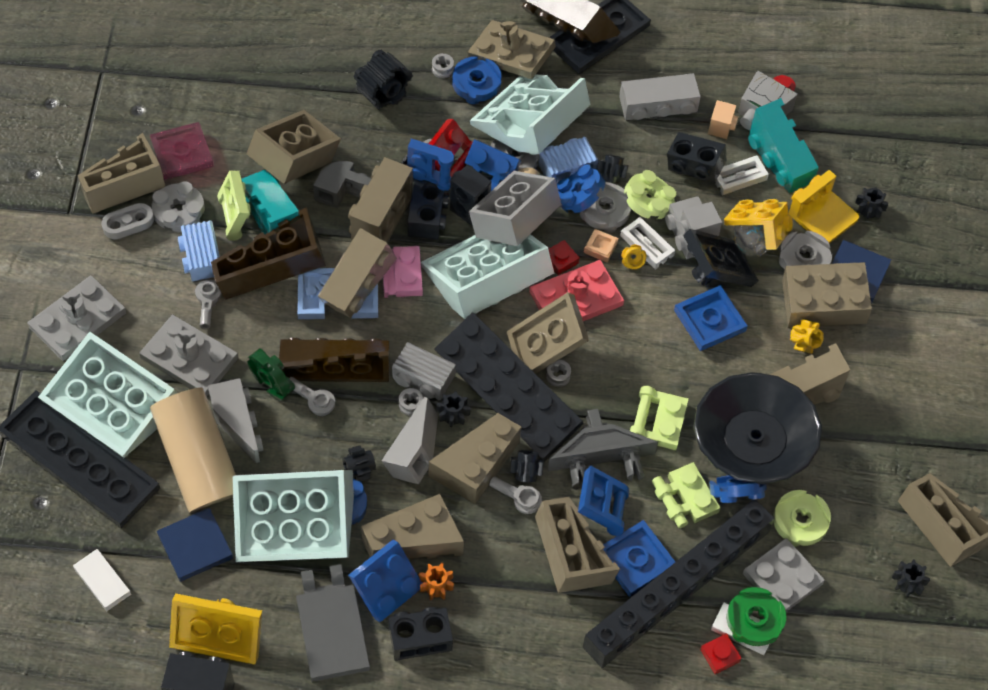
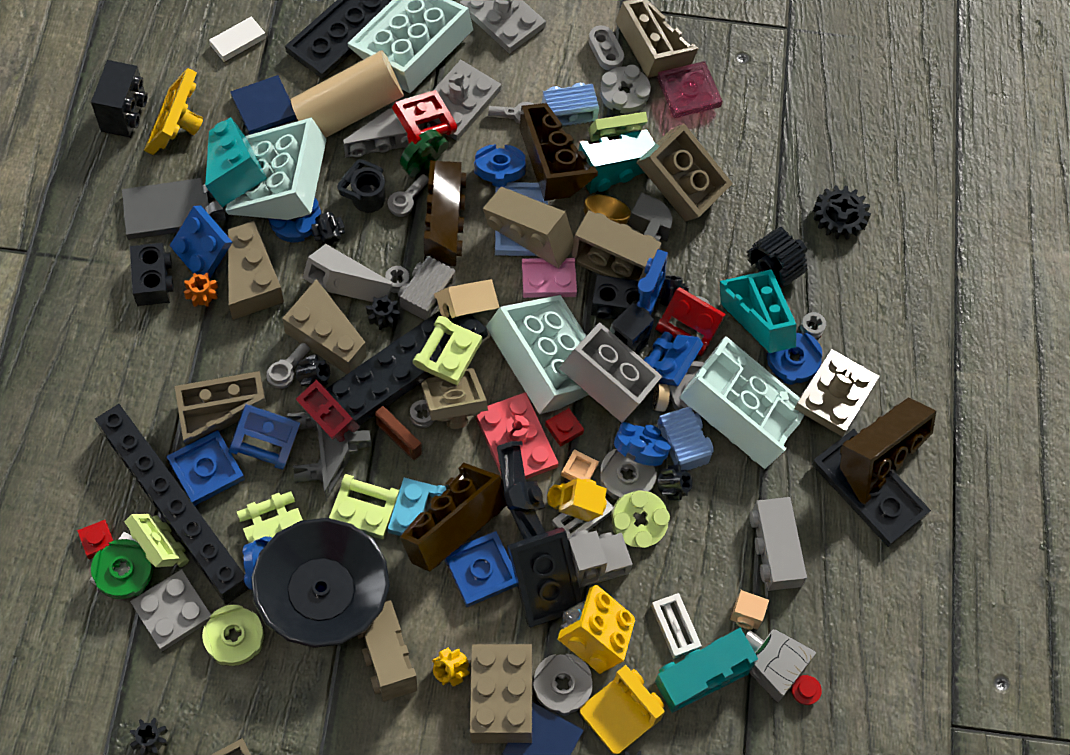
camera: 90 degrees right, 5 degrees up
black brick [667,132,727,183] -> none
none -> yellowish green plate [124,514,189,567]
none -> teal wedge [205,117,267,207]
none -> dark red hinge [296,380,360,442]
none -> black piece [337,159,386,213]
none -> copper tile [376,406,422,460]
none -> medium azure plate [387,477,446,536]
none -> plate [392,90,457,145]
none -> dark brown wedge [400,462,507,572]
none -> yellowish green plate [412,316,482,386]
none -> tan hinge [434,279,500,318]
none -> blue plate [474,144,526,187]
none -> black plate [497,441,545,539]
none -> yellow brick [559,478,607,522]
none -> pearl gold piece [583,194,631,224]
none -> teal wedge [720,270,796,353]
none -> black gear [813,185,871,240]

